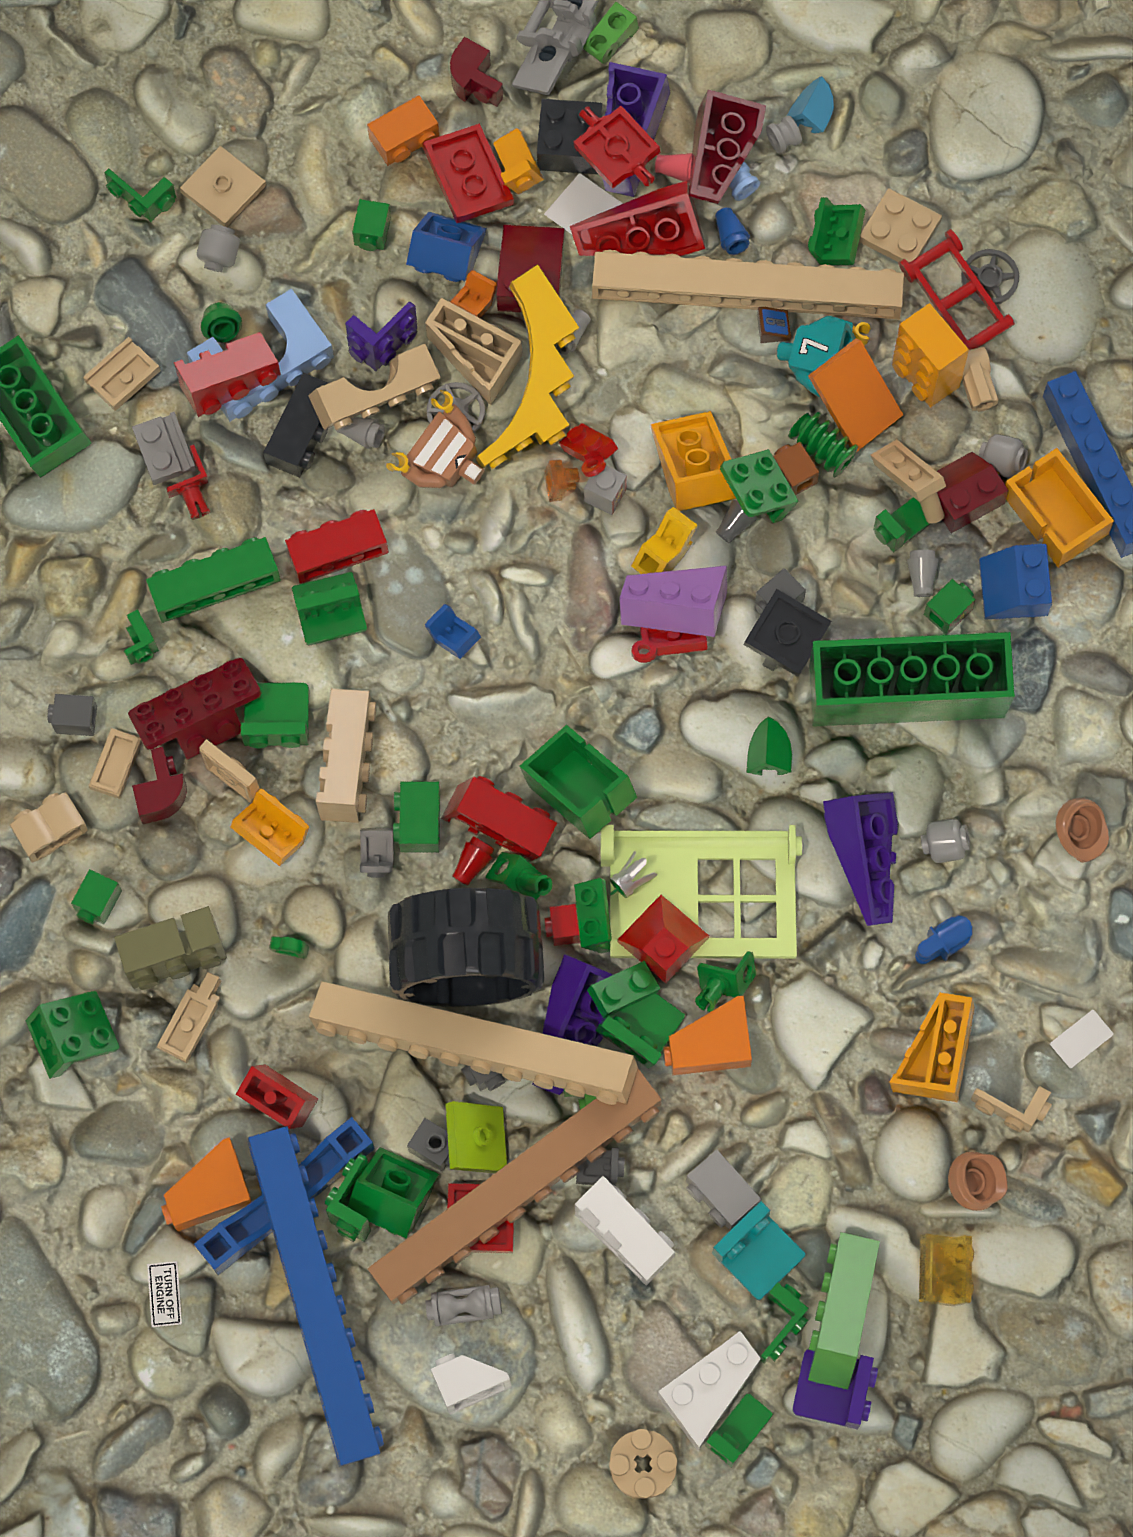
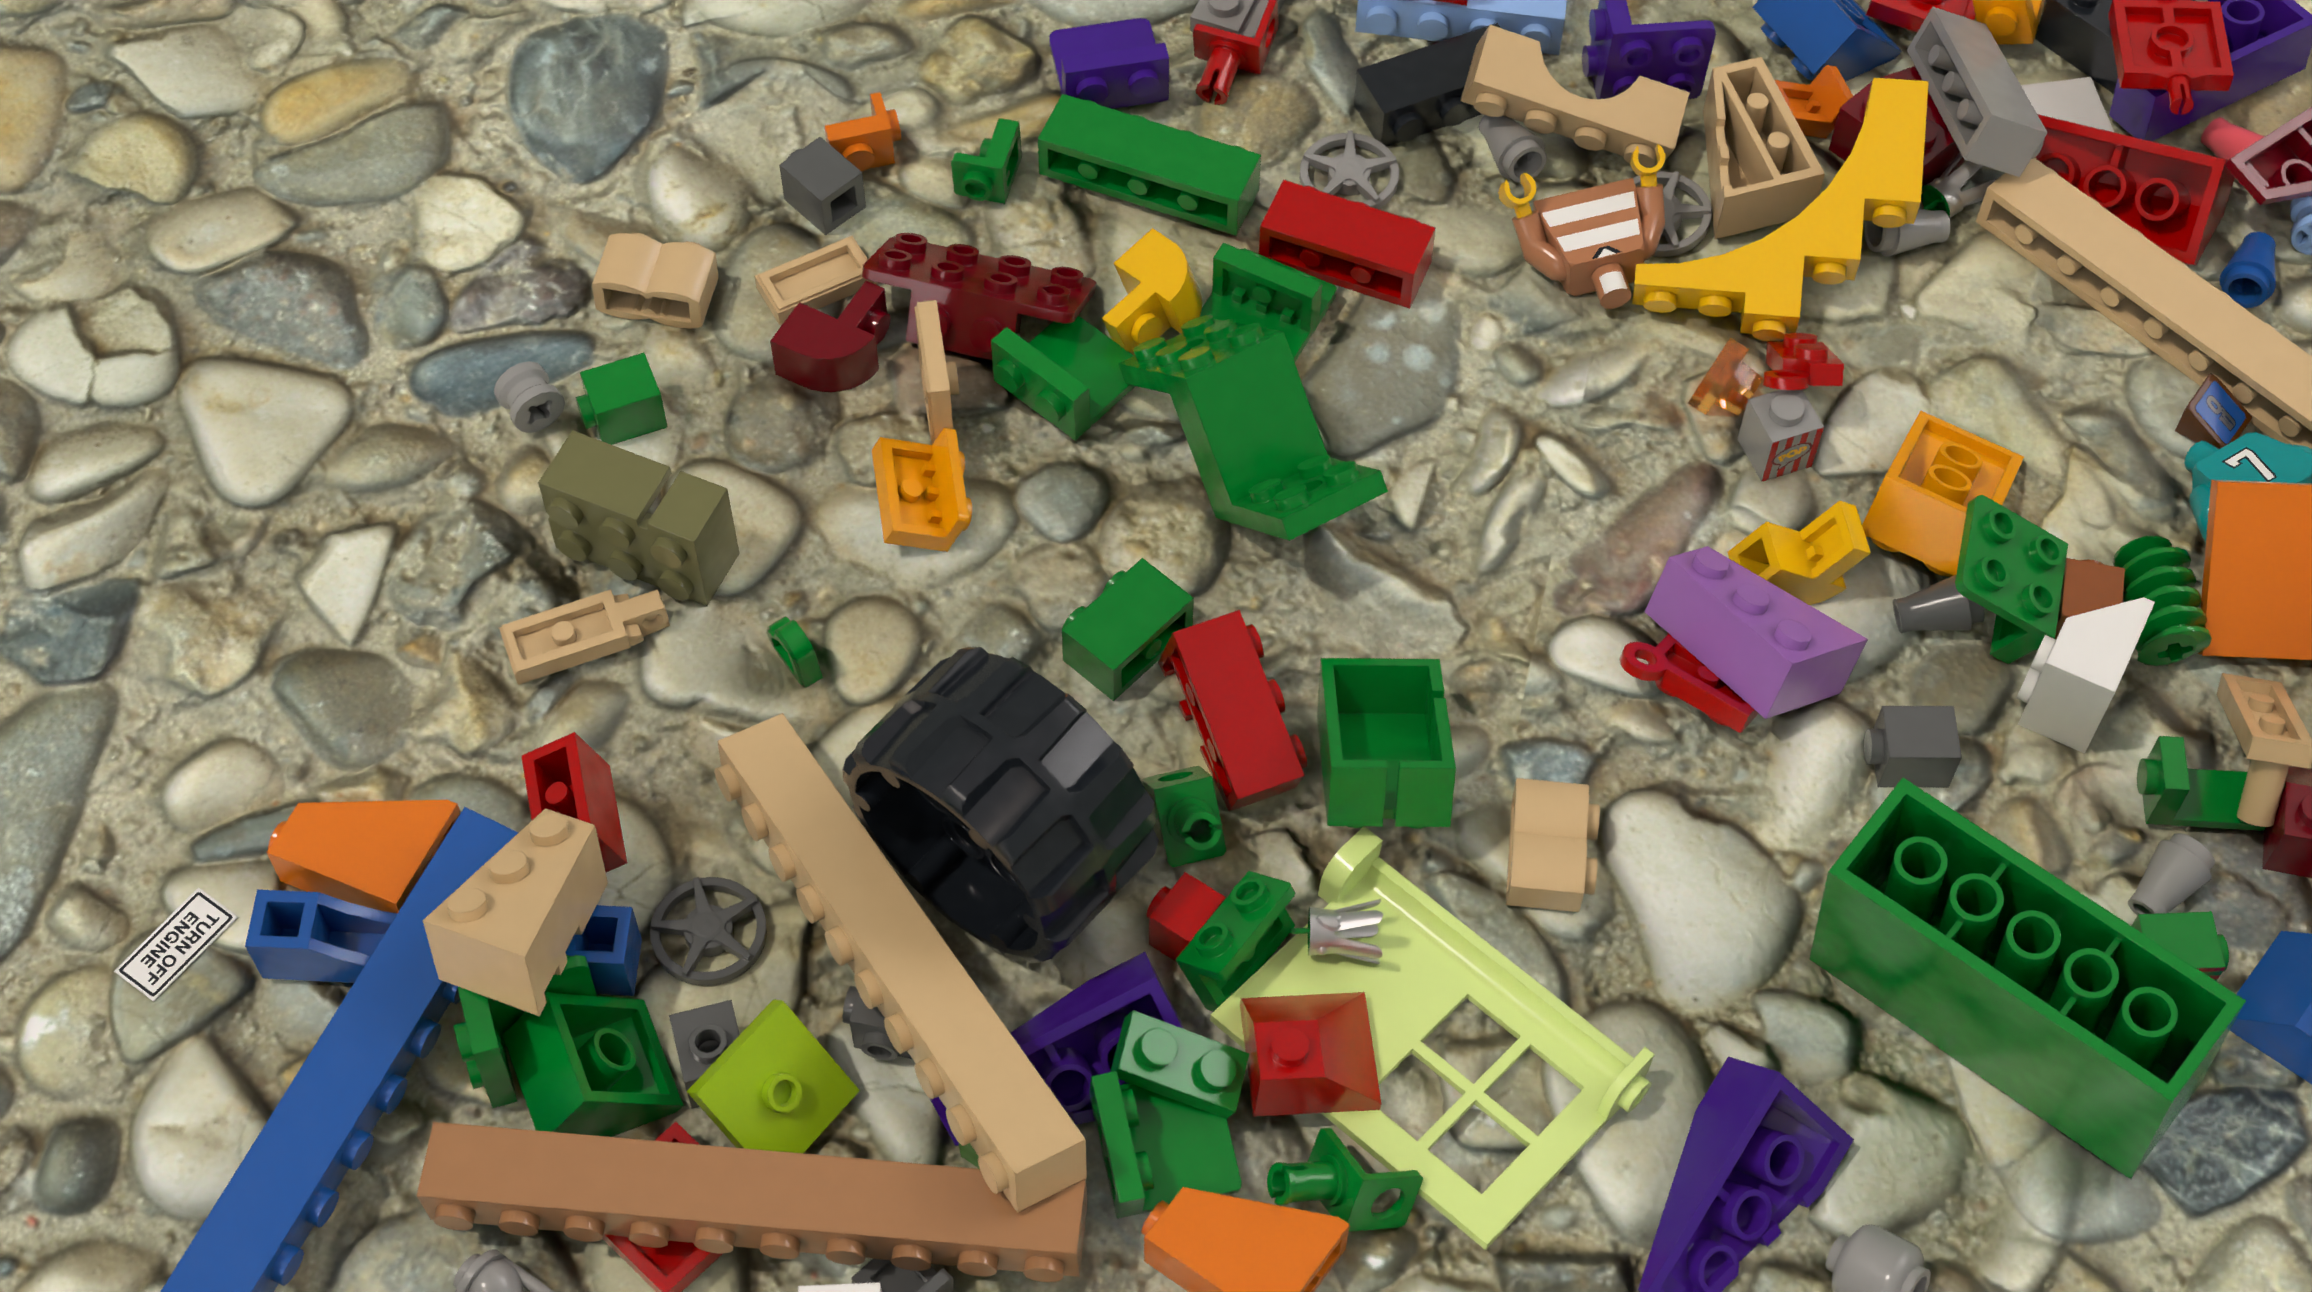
camera: 40 degrees right, 15 degrees down
green bracket [25,991,120,1079] -> none
tan wedge [316,688,376,823] -> none
dark grey bracket [360,828,394,878] -> none
blue bracket [425,604,481,659] -> none
red cone [452,836,495,886] -> none
black bracket [743,589,832,677] -> none
green brick [746,716,792,776] -> none
none -> tan wedge [423,809,608,1016]
none -> light grey wheel [494,361,565,433]
none -> dark grey wheel [650,877,767,986]
none -> orange bracket [824,92,901,172]
none -> dark purple bracket [1049,18,1169,109]
none -> yellow brick [1102,228,1202,356]
none -> green bracket [1118,315,1388,541]
none -> light grey wheel [1299,130,1399,209]
none -> tan brick [1506,778,1600,912]
none -> light grey brick [1907,7,2048,177]
none -> flat silver piece [1921,153,1995,218]
none -> white slope [2016,597,2155,753]

